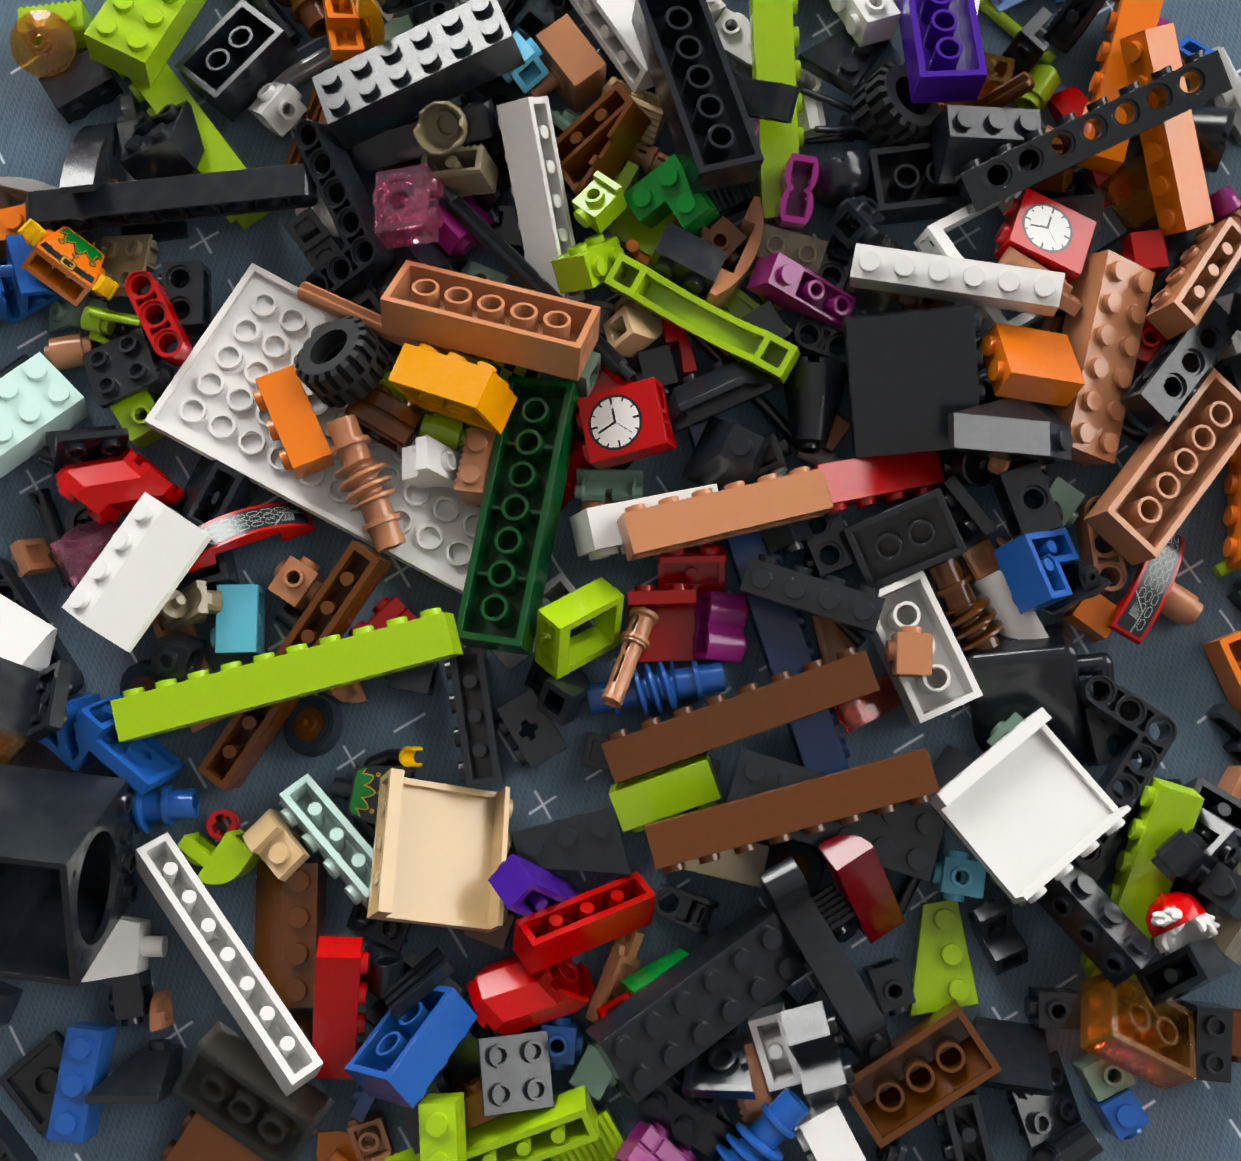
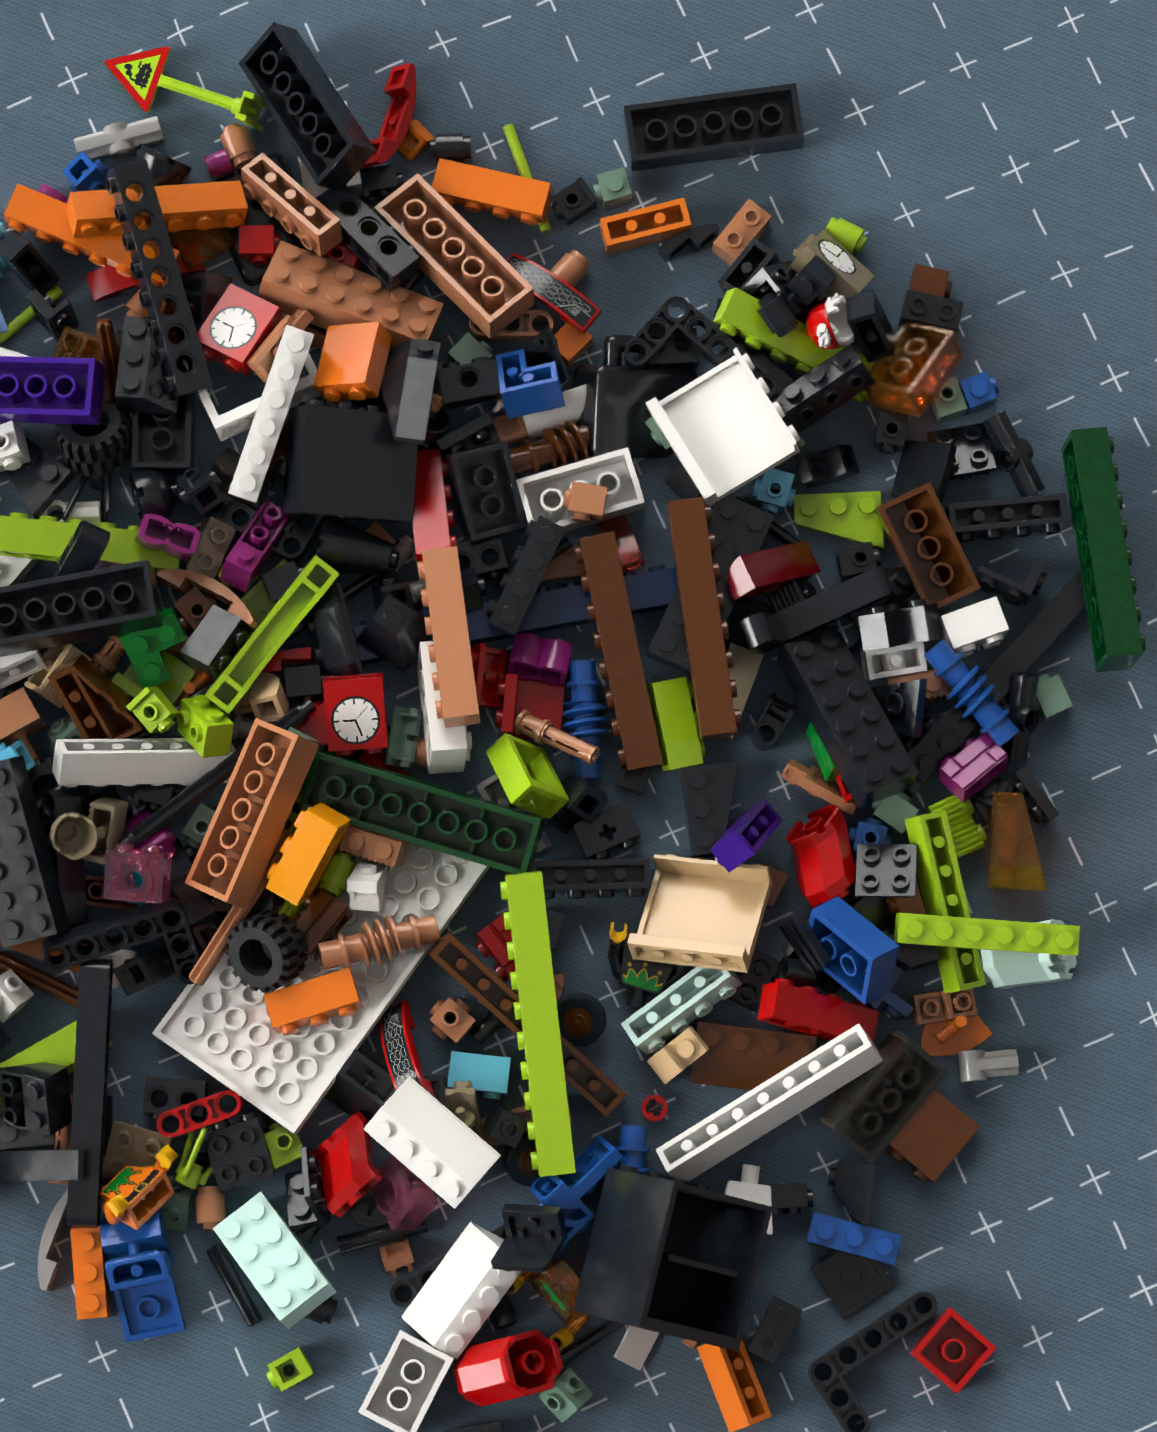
camera: 85 degrees left, 0 degrees up
nougat tile [149,989,175,1032] -> none
lime brick [177,829,261,885] -> none
red brick [513,871,656,975] -> none
lime brick [1015,64,1060,111] -> none

